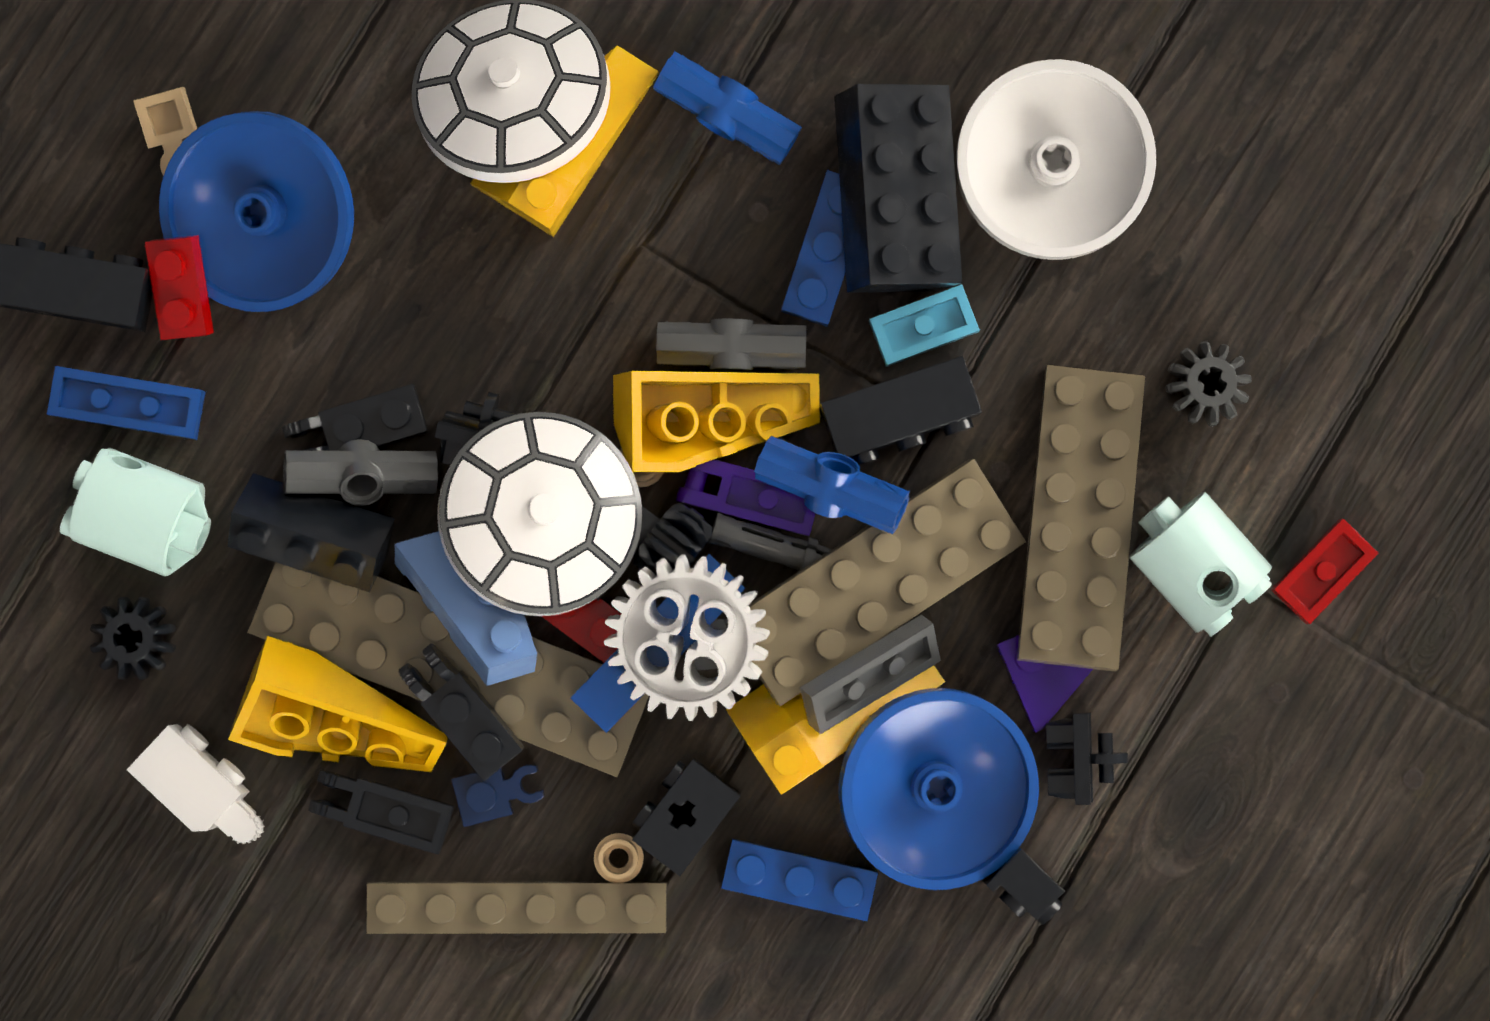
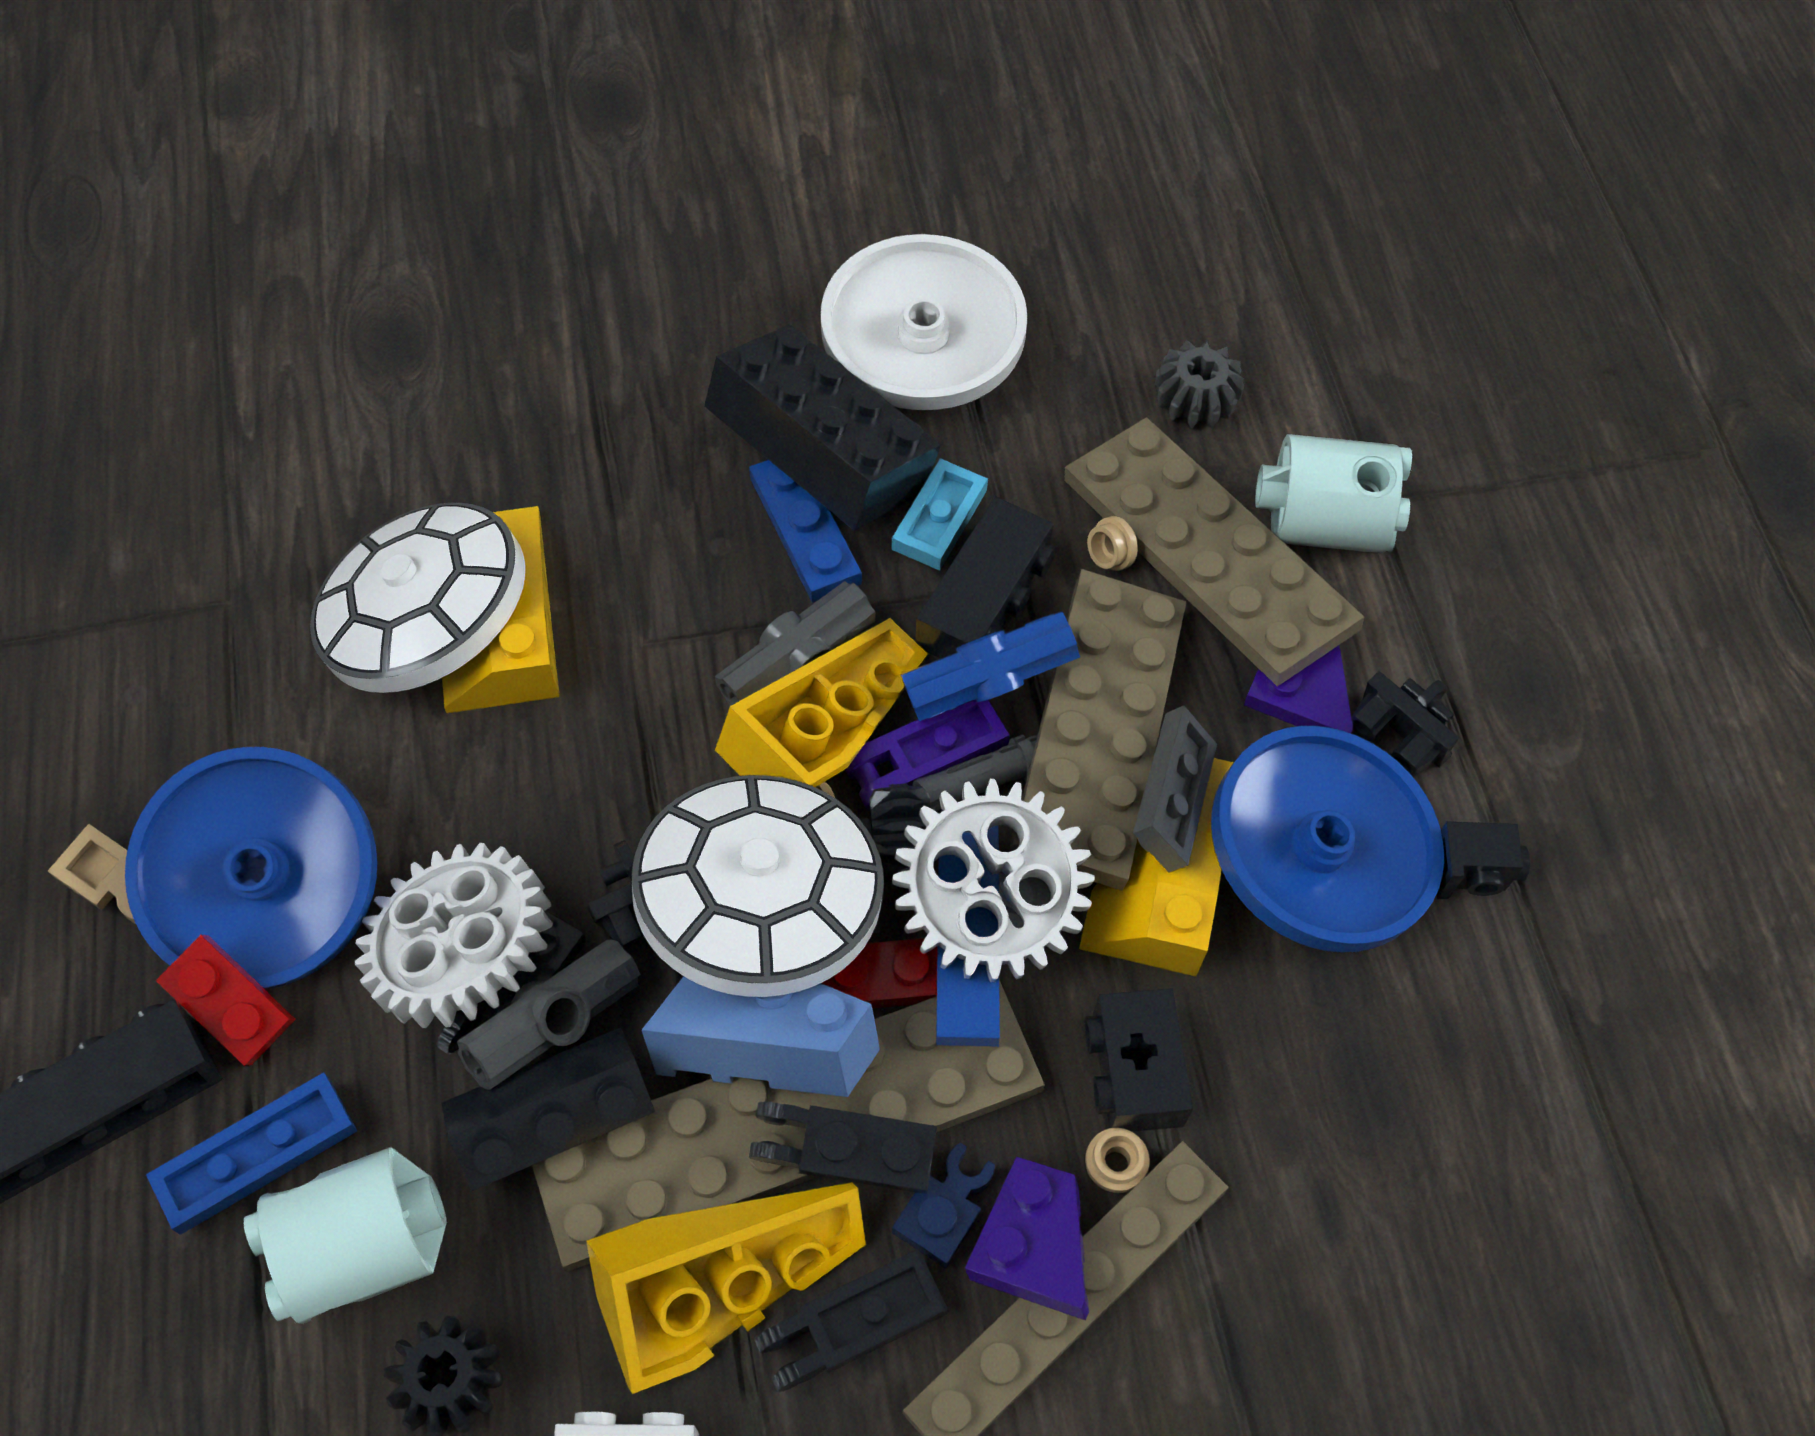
camera: 45 degrees left, 25 degrees down
blue piece [653,52,802,165] -> none
blue plate [721,838,878,921] -> none
red plate [1271,518,1379,624] -> none
none -> white gear [355,843,552,1028]
none -> dark purple wing [965,1156,1089,1321]
none -> tan plate [1087,516,1137,571]

